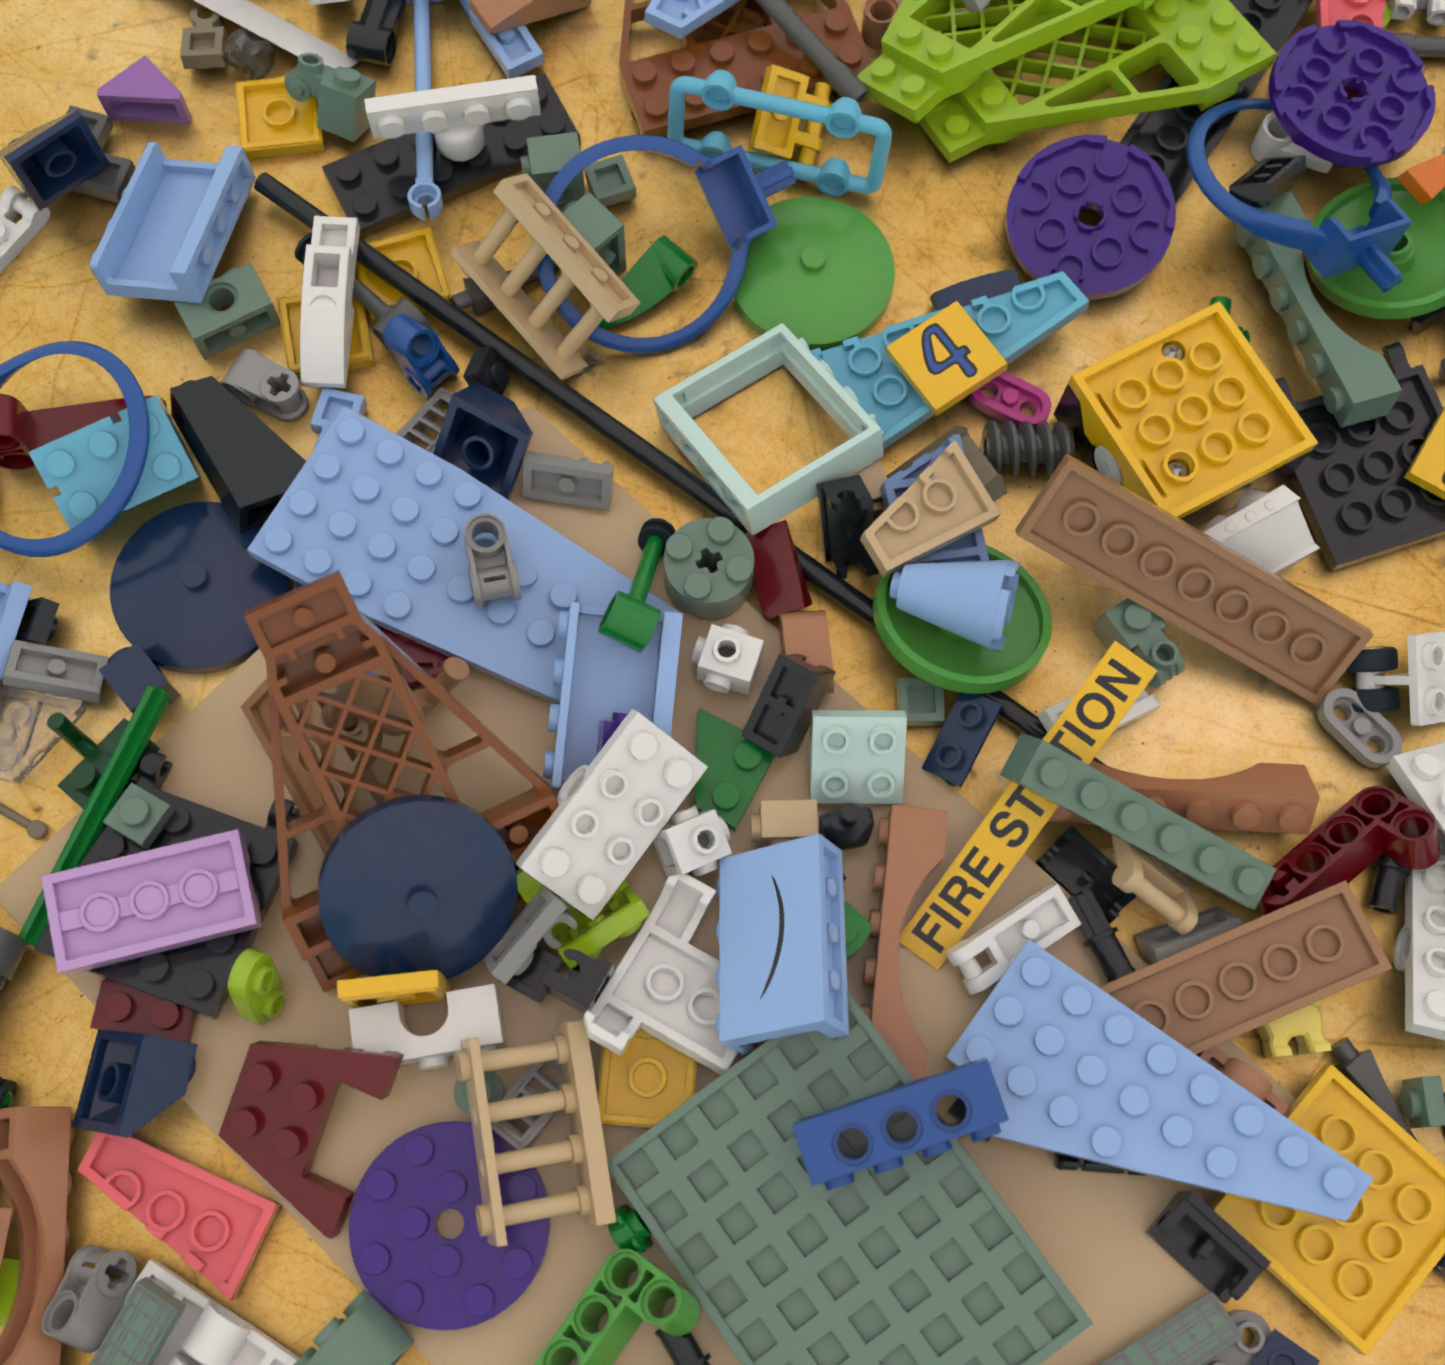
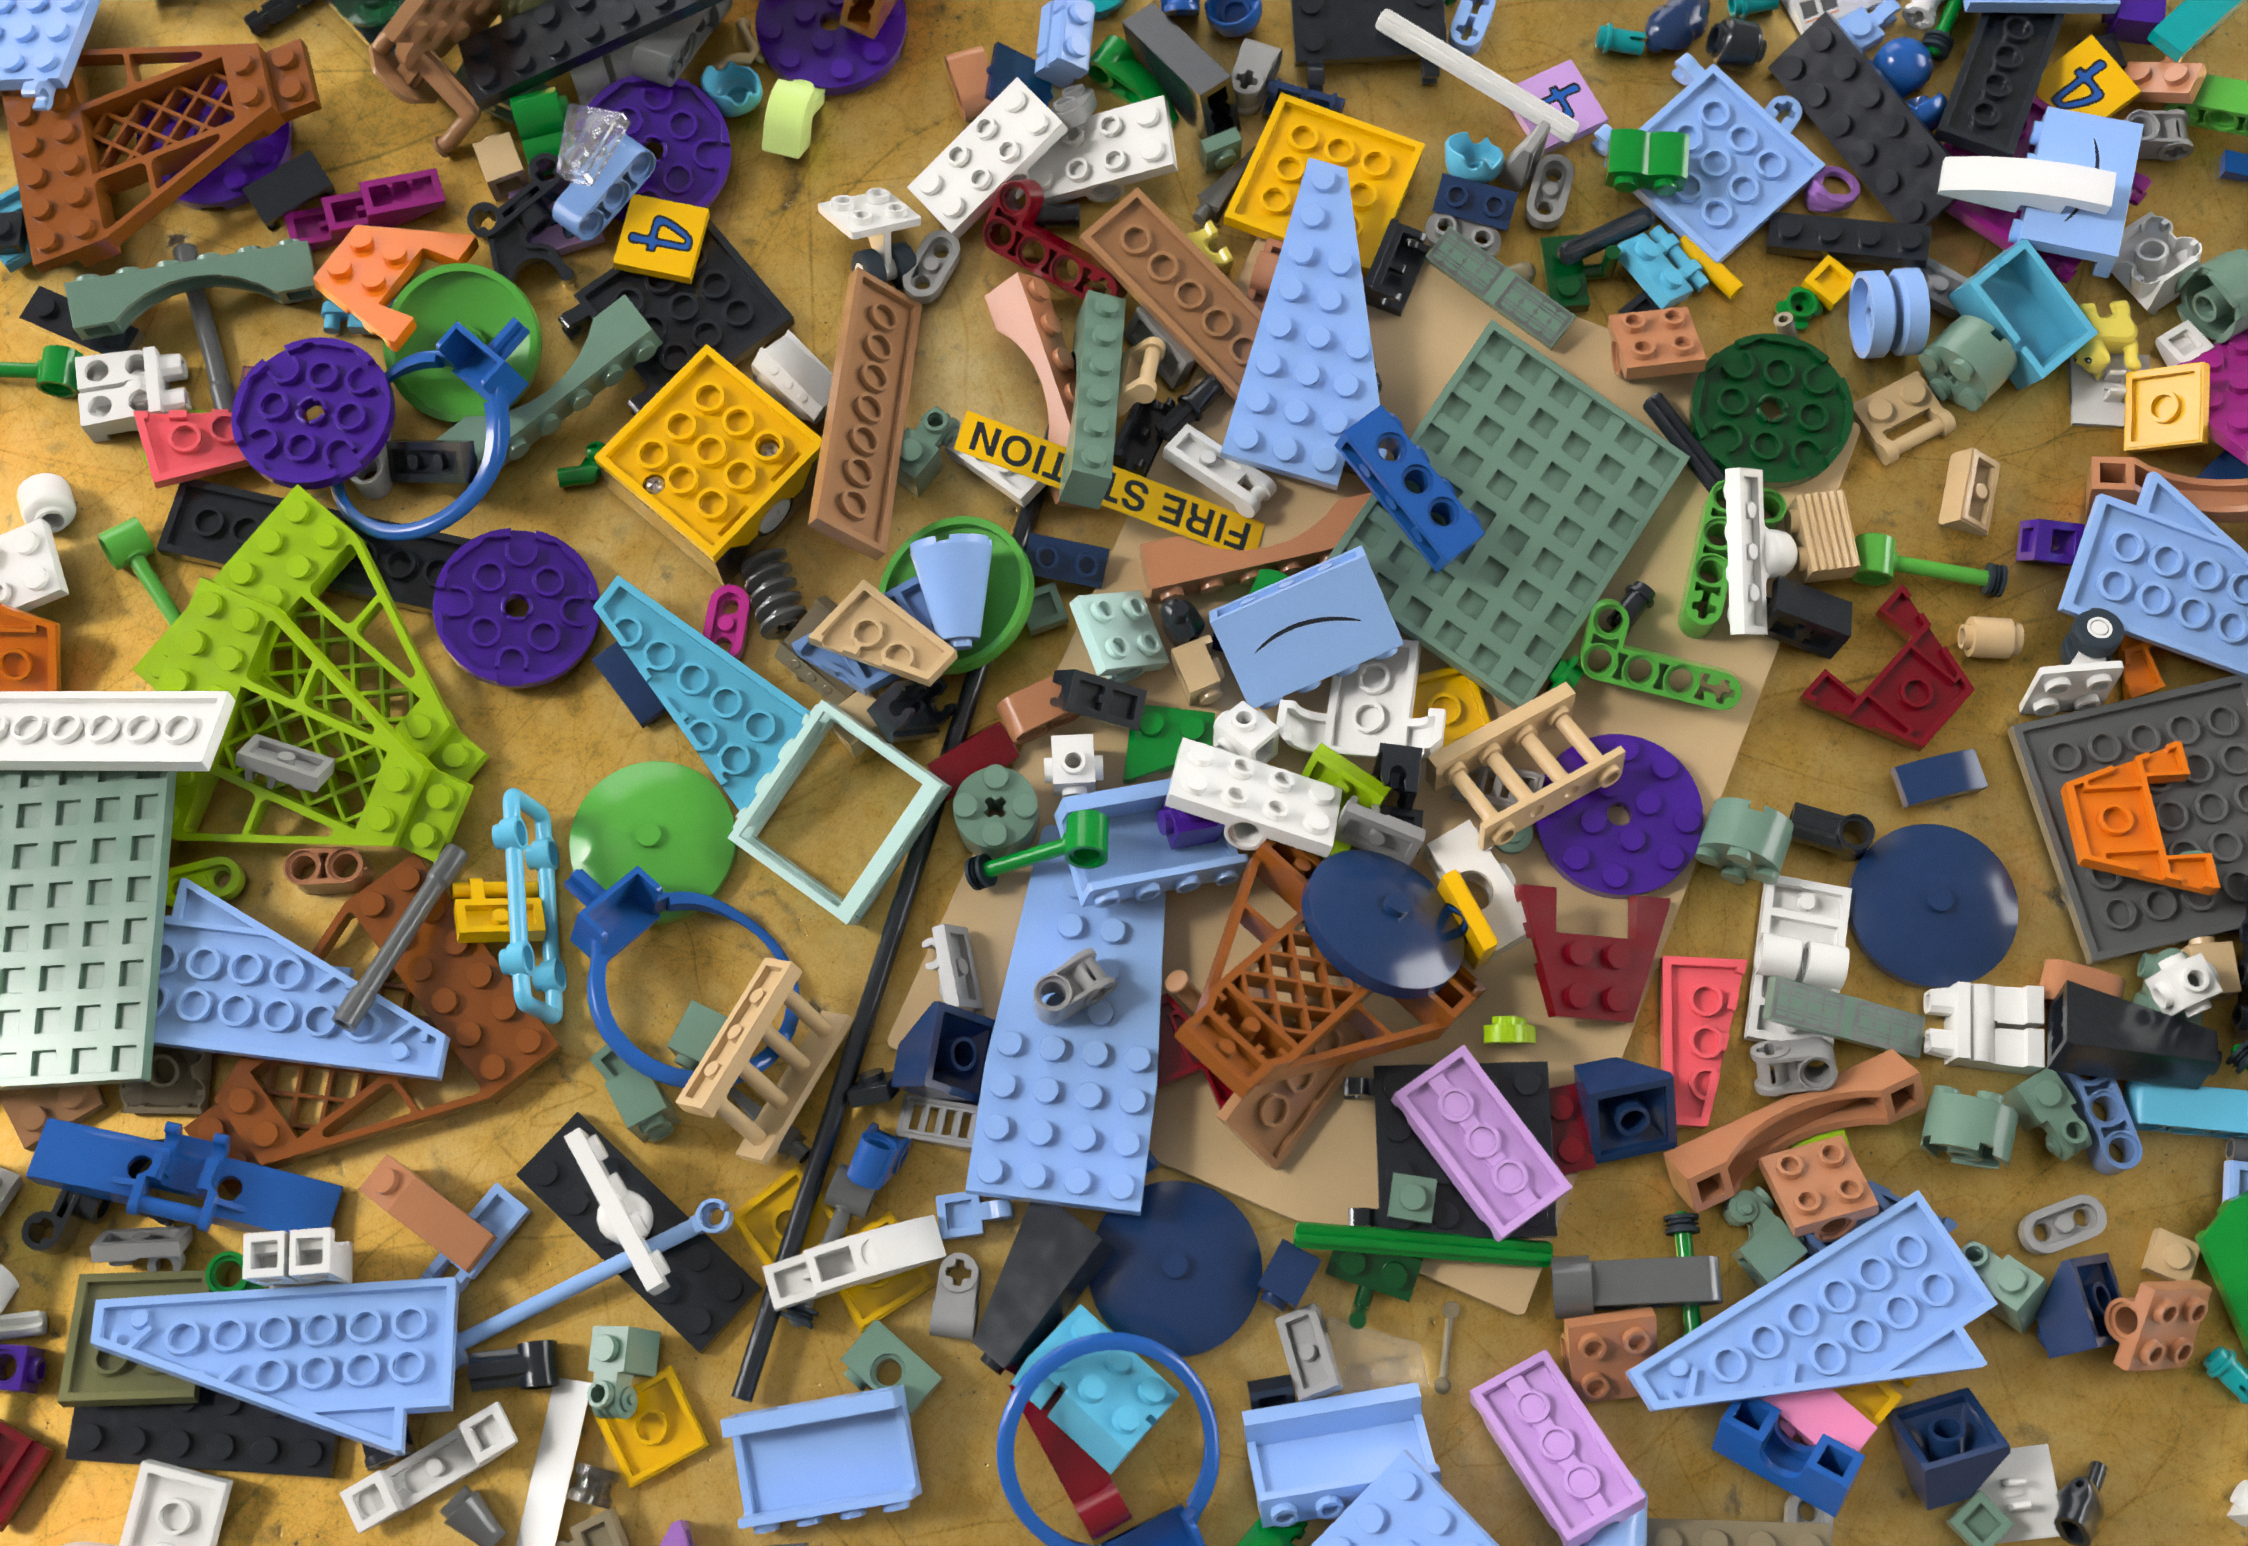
camera: 105 degrees left, 0 degrees up
green piece [598,235,698,328] -> none
yellow tile [886,301,1008,416] -> none

